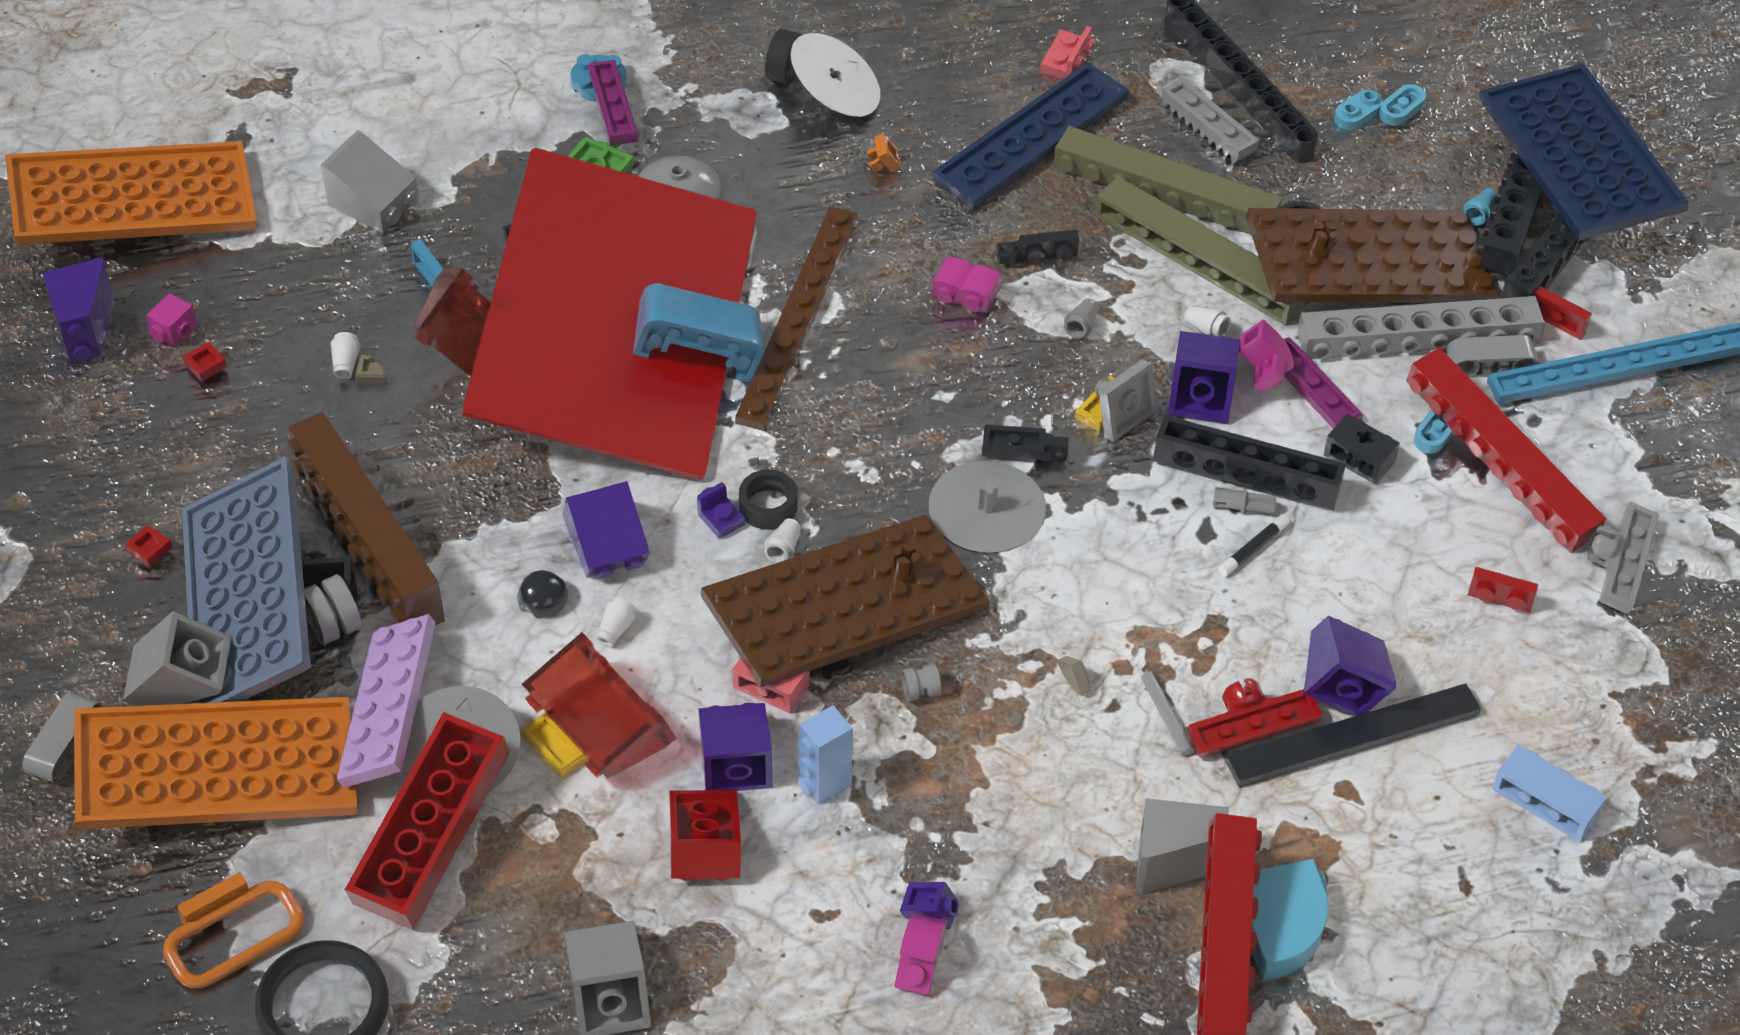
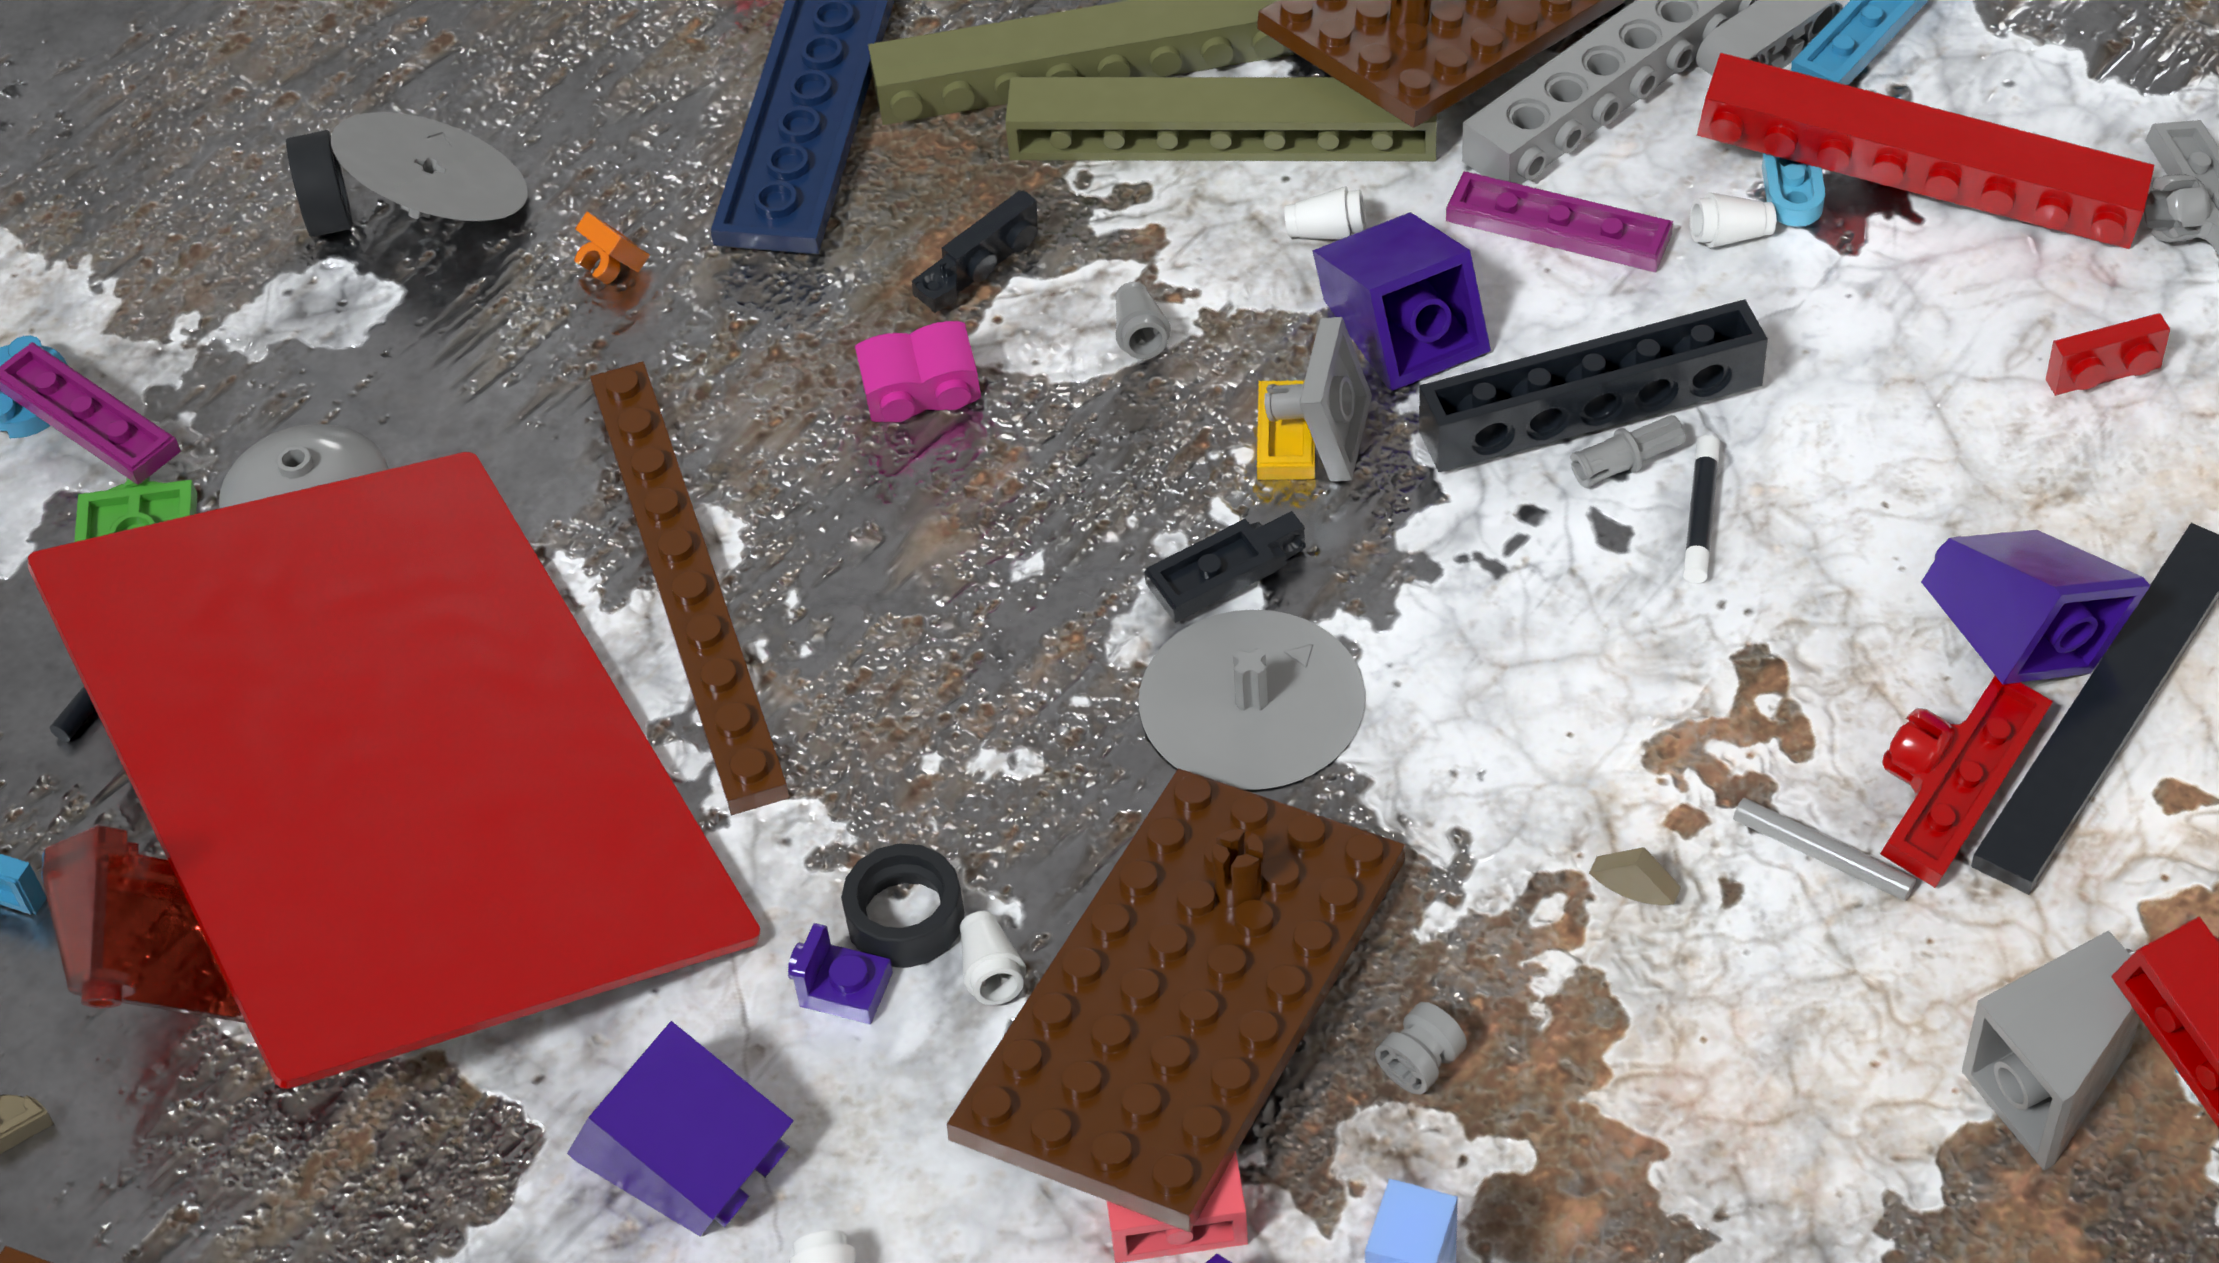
camera: 30 degrees left, 0 degrees up
dark azure windscreen [633,283,764,382] -> none
dark pink brick [1239,319,1294,393] -> none
black brick [1323,413,1400,485] -> none
none -> white cone [1689,192,1776,248]

